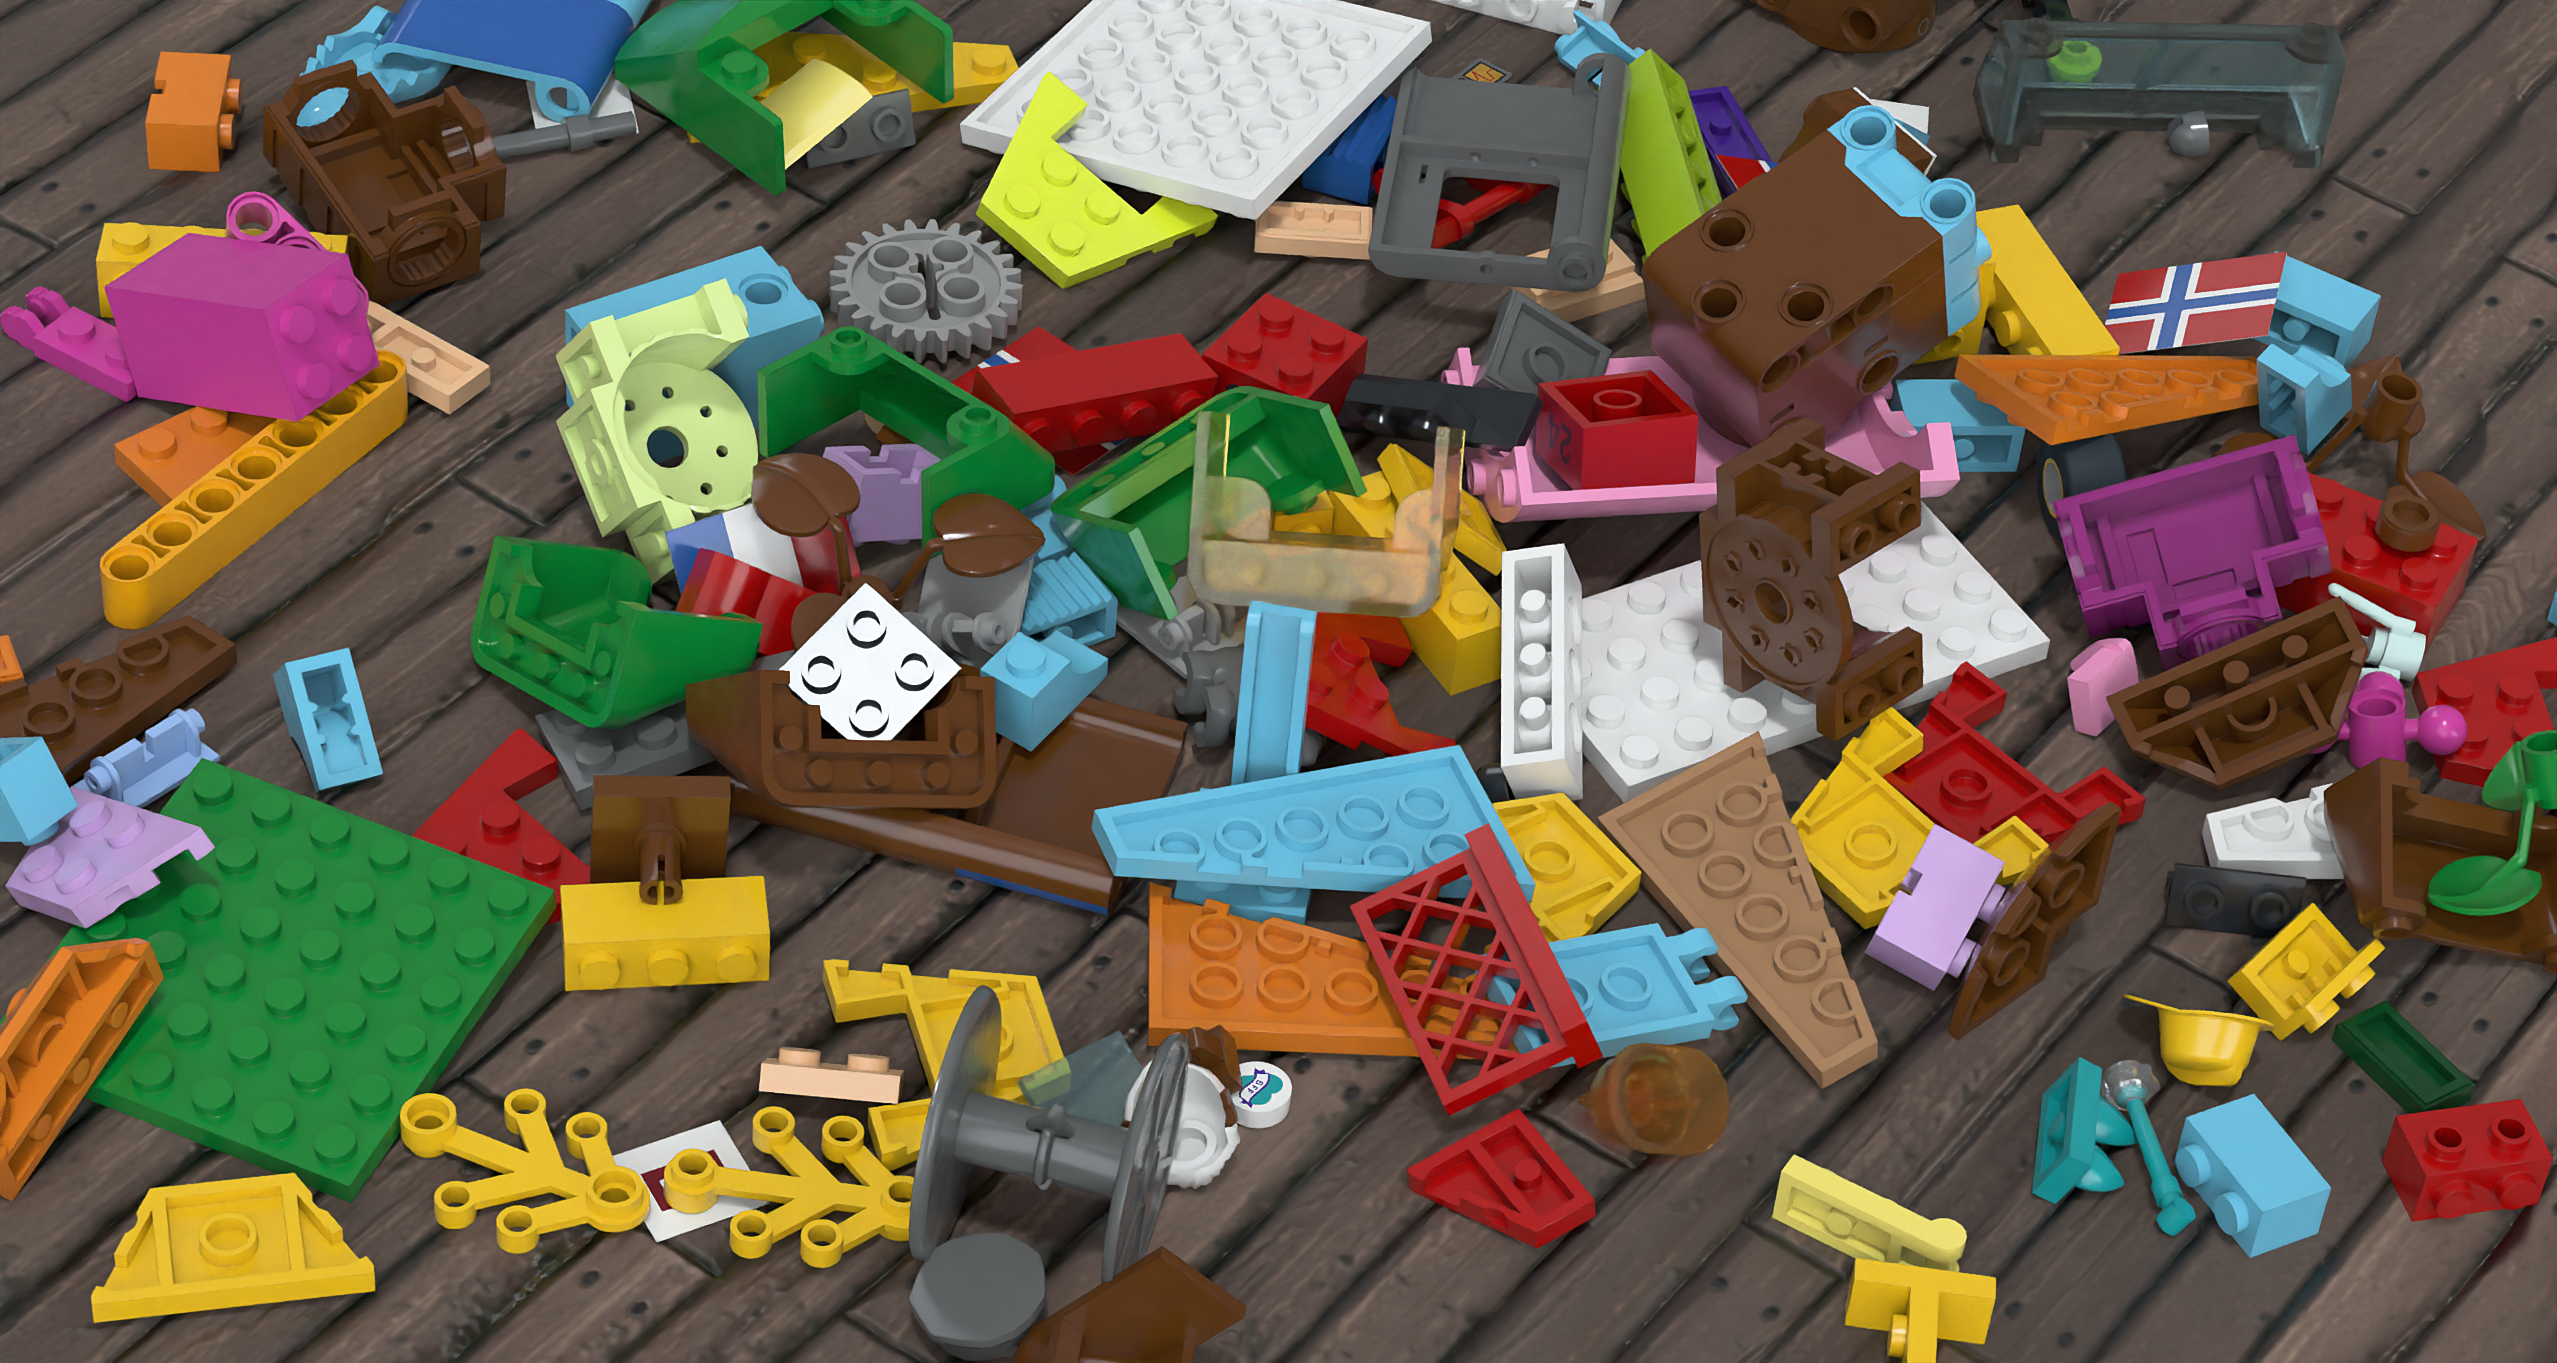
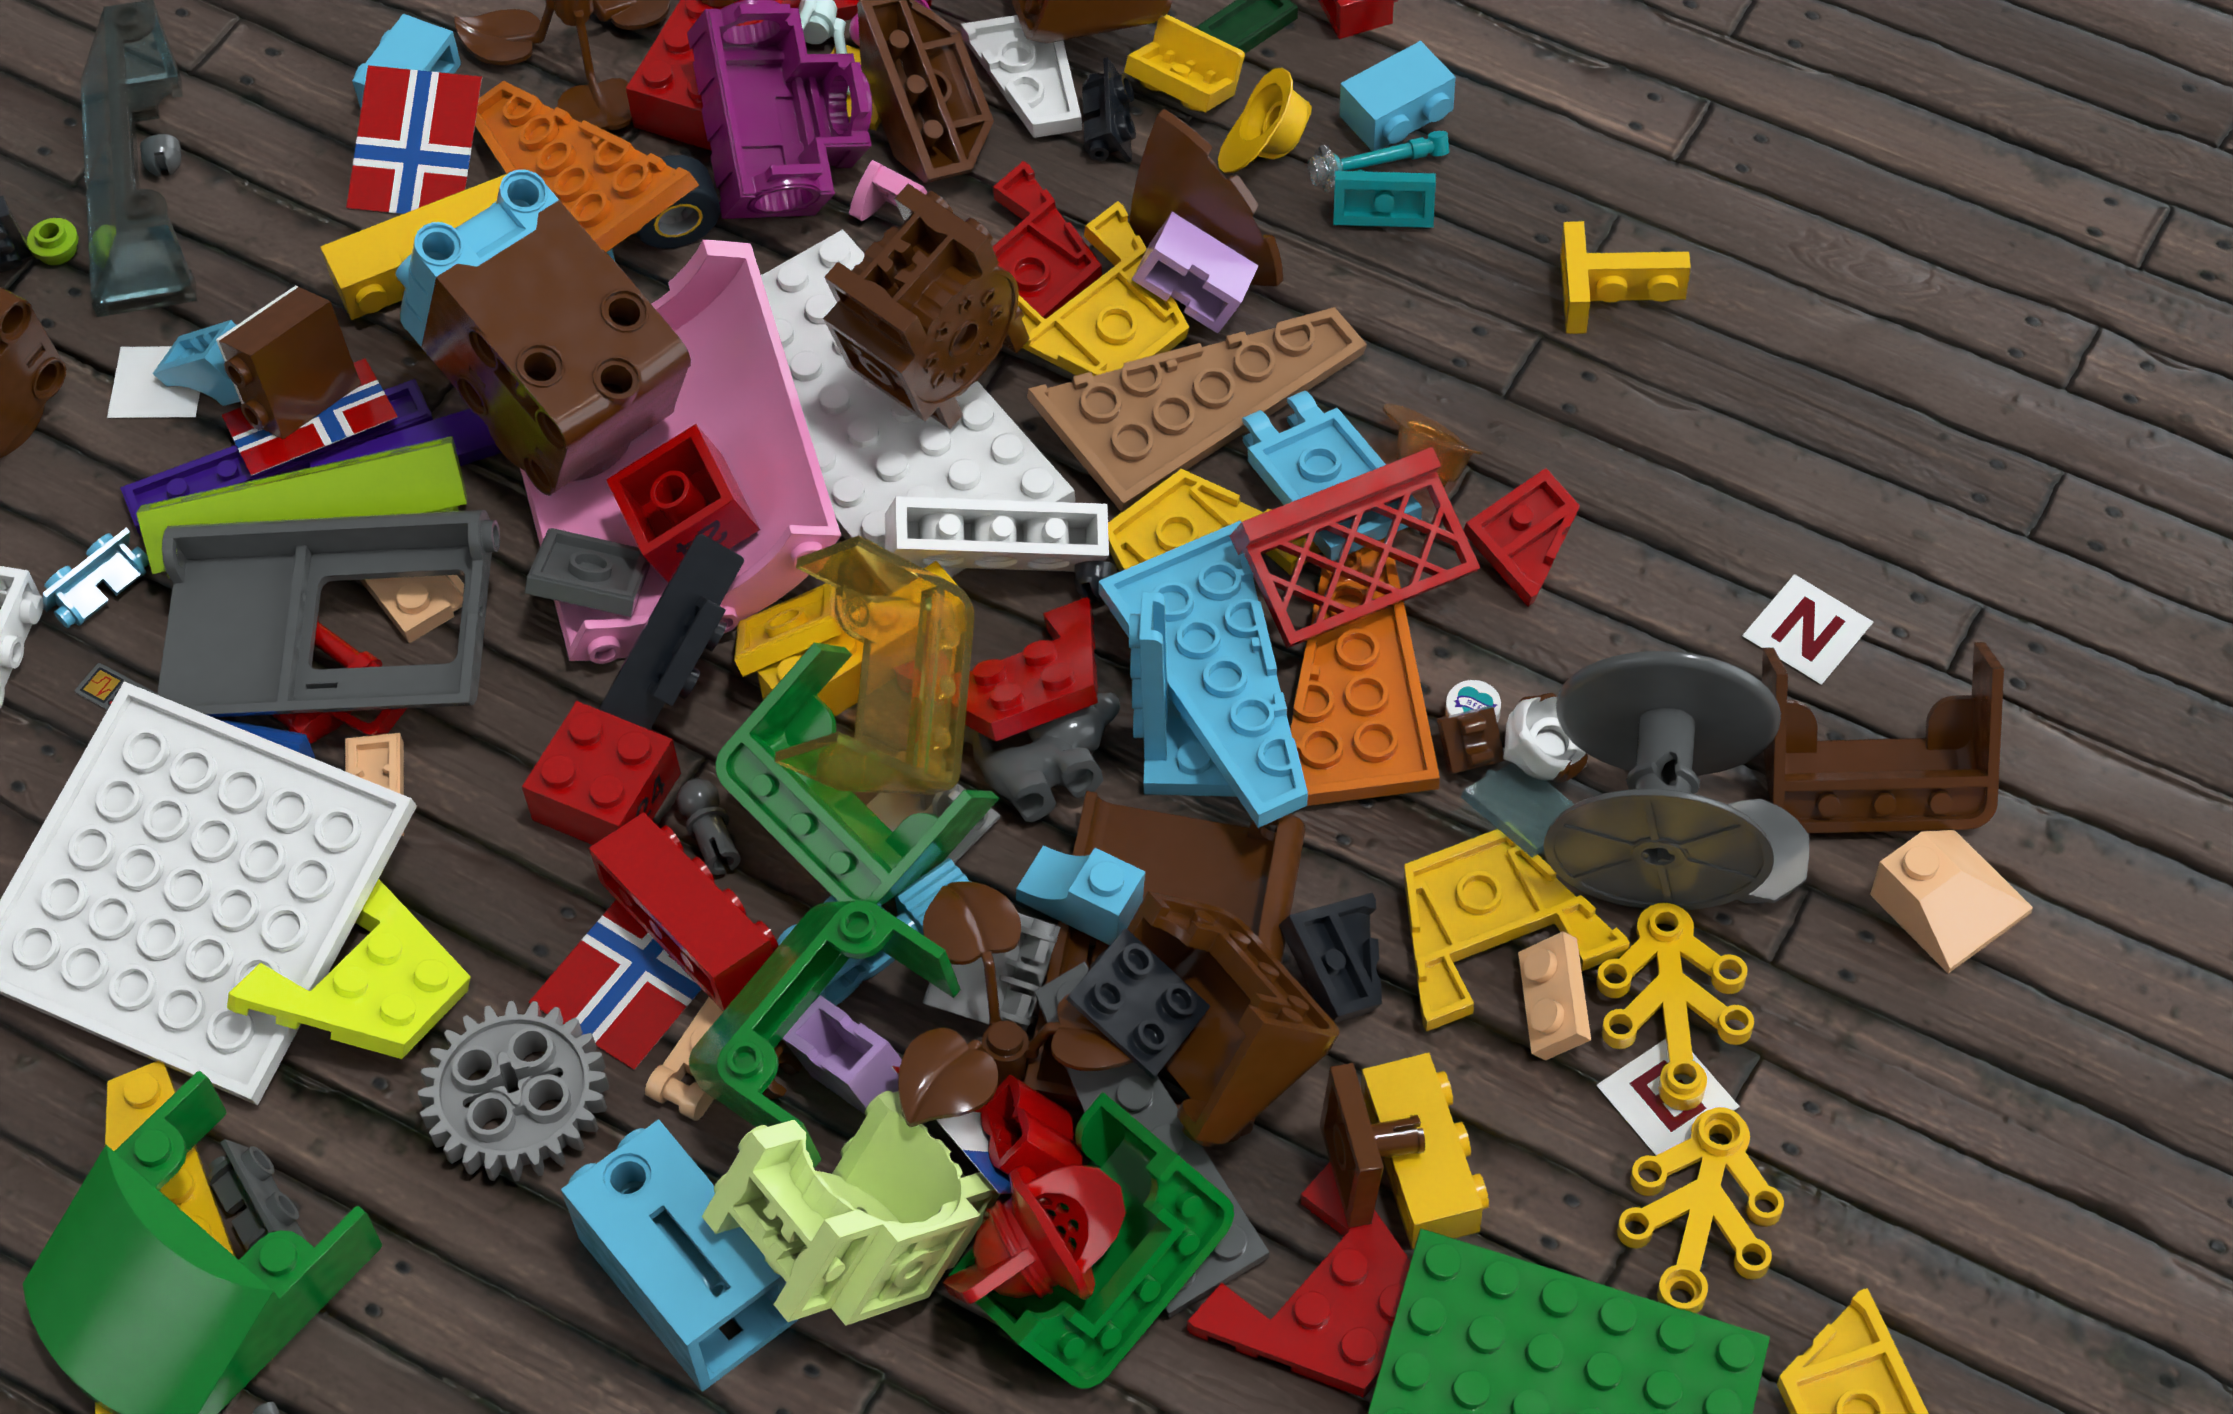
camera: 90 degrees left, 15 degrees up
light yellow slope [760,59,873,170] -> none
light yellow plate [1772,1154,1967,1272] -> none
medium azure arch [2257,343,2352,455] -> none
none -> red helmet [943,1164,1126,1304]
none -> black wing [1279,893,1382,1024]

